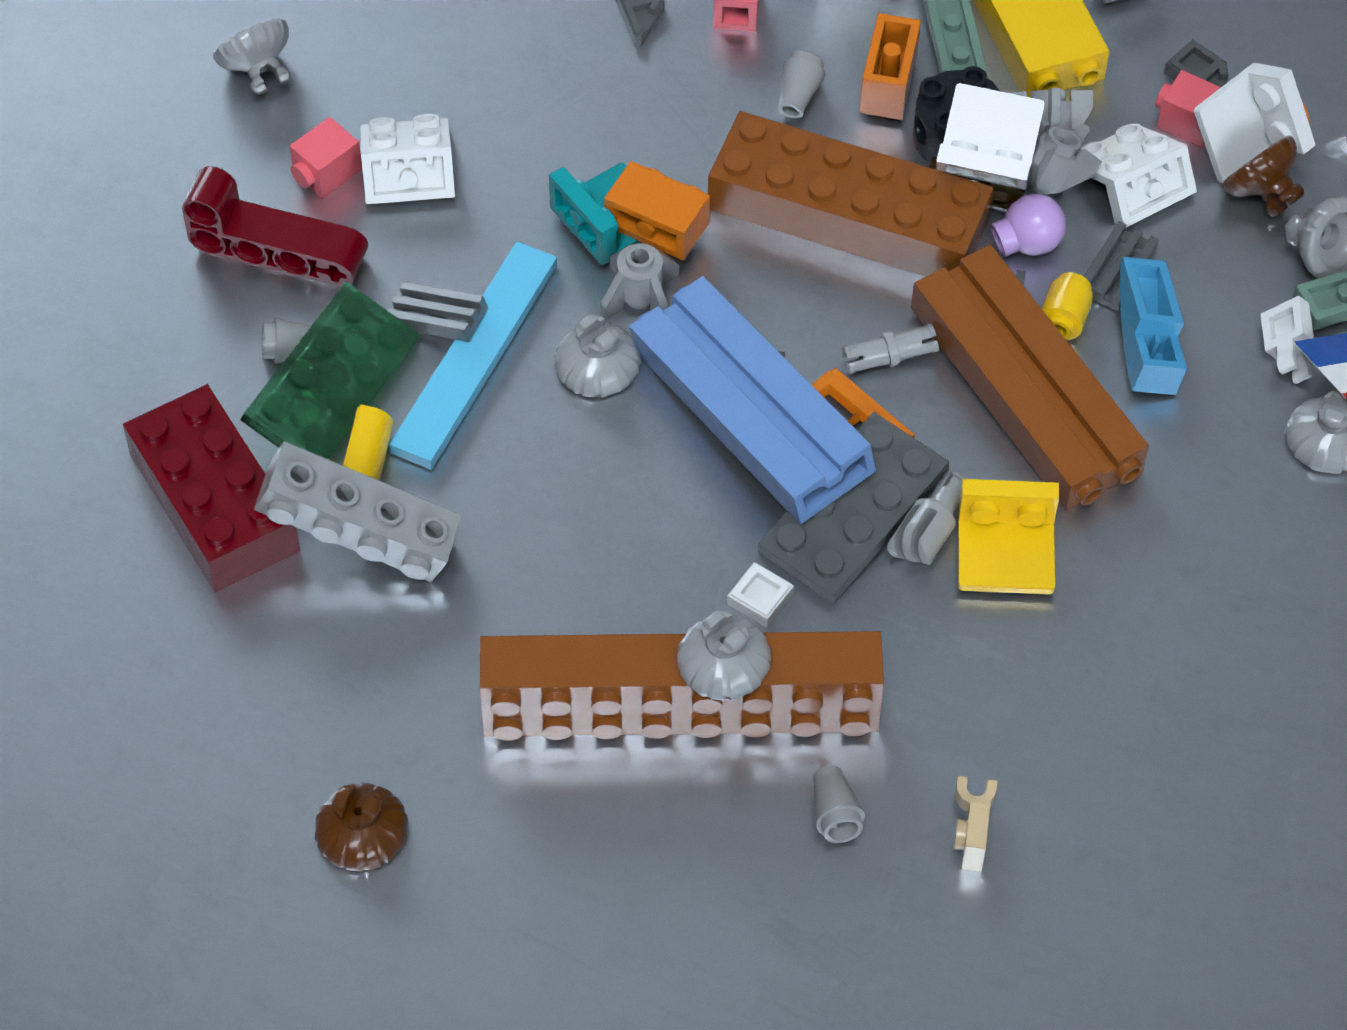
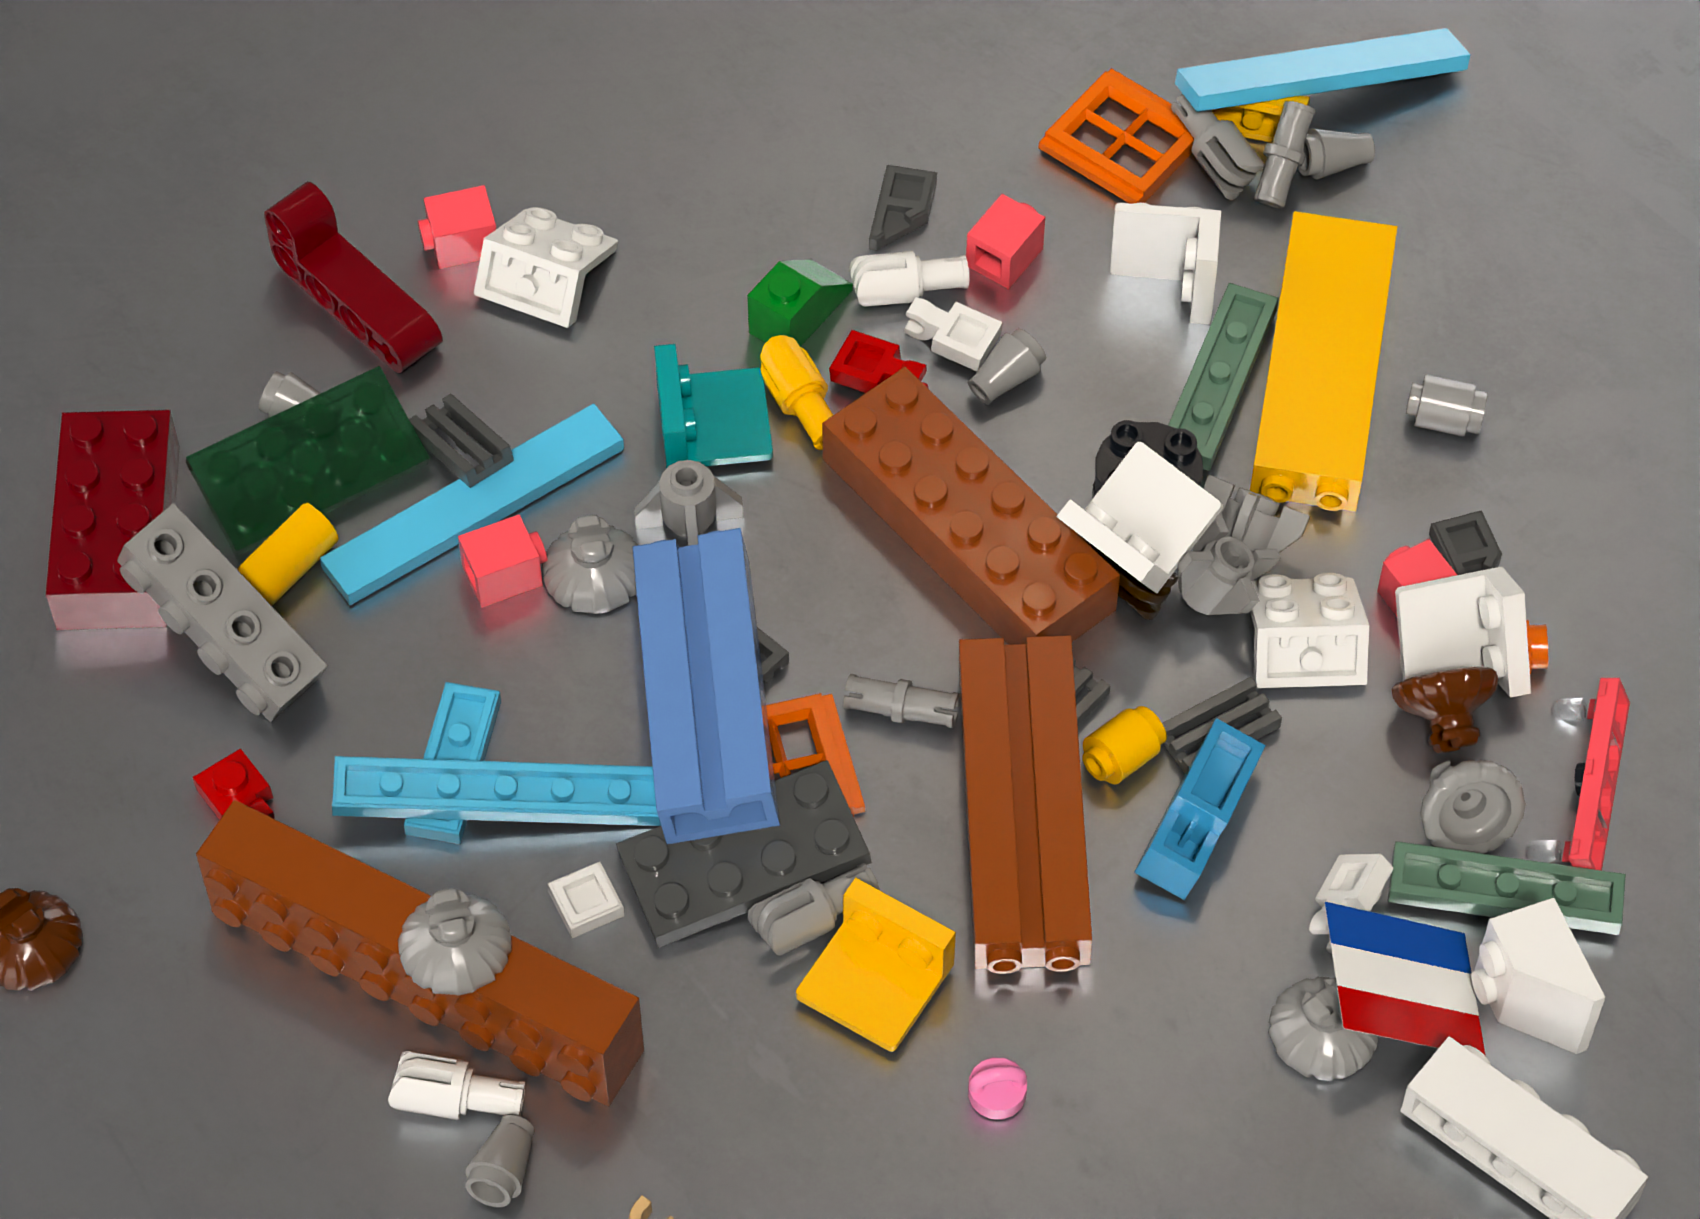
camera: 30 degrees right, 0 degrees up
light grey hair [213,18,290,95] -> none
orange brick [604,161,710,261] -> none
orange brick [859,13,921,120] -> none
lavender piece [990,194,1066,257] -> none
none -> red plate [192,748,275,820]
none -> medium azure tile [332,756,661,826]
none -> white arm [388,1051,526,1120]
none -> medium azure tile [404,682,501,844]
none -> coral brick [458,514,547,608]
none -> green slope [747,259,853,347]
none -> yellow arm [760,335,833,450]
none -> red plate [829,330,928,393]
none -> white arm [849,251,969,307]
none -> white plate [904,297,1003,372]
none -> bright pink tile [968,1057,1027,1120]

